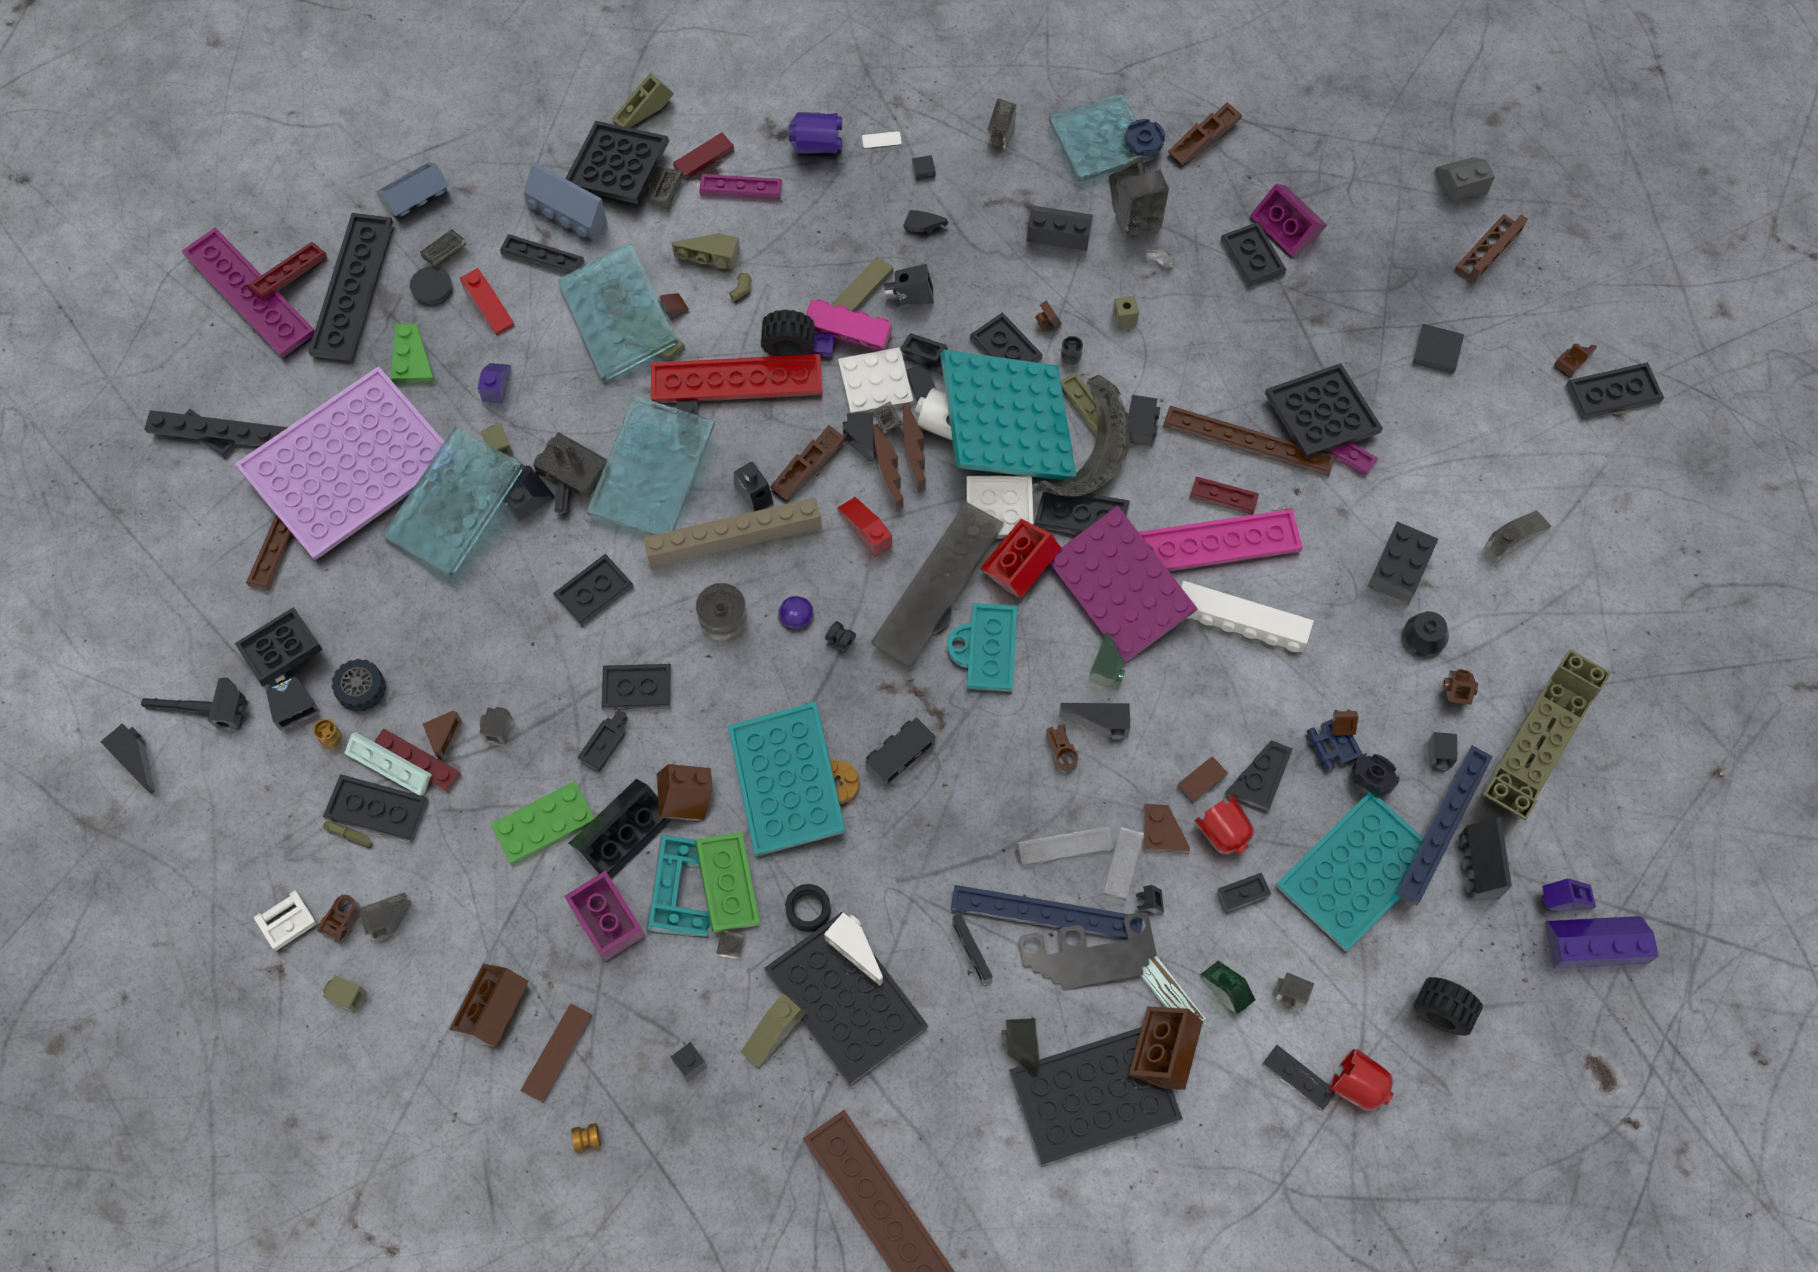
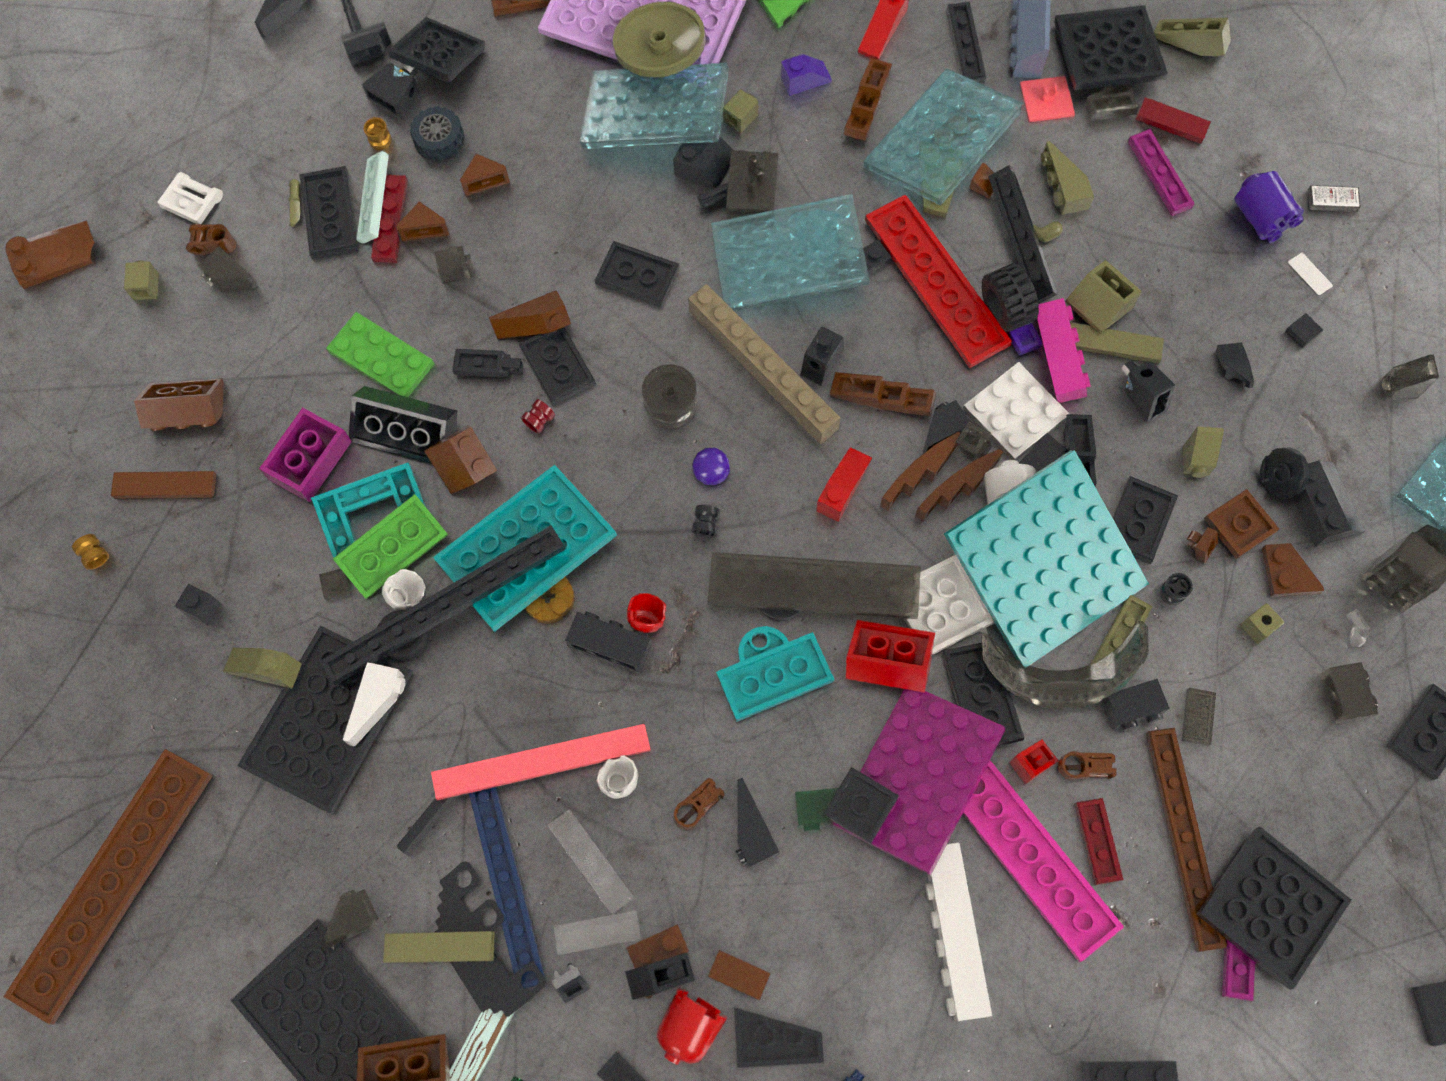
camera: 65 degrees right, 5 degrees up
none -> reddish brown slope [5,220,95,289]
none -> black plate [321,525,566,686]
none -> white hair [382,569,426,610]
none -> olive tile [383,931,495,963]
none -> coral tile [431,724,651,800]
none -> reddish brown slope [460,154,510,196]
none -> reddish brown slope [488,290,571,339]
none -> dark red wheel [520,399,555,434]
none -> white hair [597,755,638,799]
none -> olive dish [613,2,706,77]
none -> black slope [625,952,695,1000]
none -> red hair [627,593,666,633]
none -> black tile [823,767,899,844]
none -> reddish brown slope [843,58,892,141]
none -> black plate [988,165,1058,304]
none -> red slope [1009,739,1059,785]
none -> coral piece [1020,76,1075,122]
none -> reddish brown piece [1058,751,1117,780]
none -> olive slope [1065,260,1142,334]
none -> clear smoke tile [1182,688,1216,746]
none -> olive slope [1183,426,1224,478]
none -> reddish brown plate [1204,489,1280,559]
none -> black tile [1260,447,1310,499]
none -> reddish brown wing [1262,543,1324,597]
none -> tile [1308,185,1360,212]
none -> clear smoke brick [1321,662,1378,725]

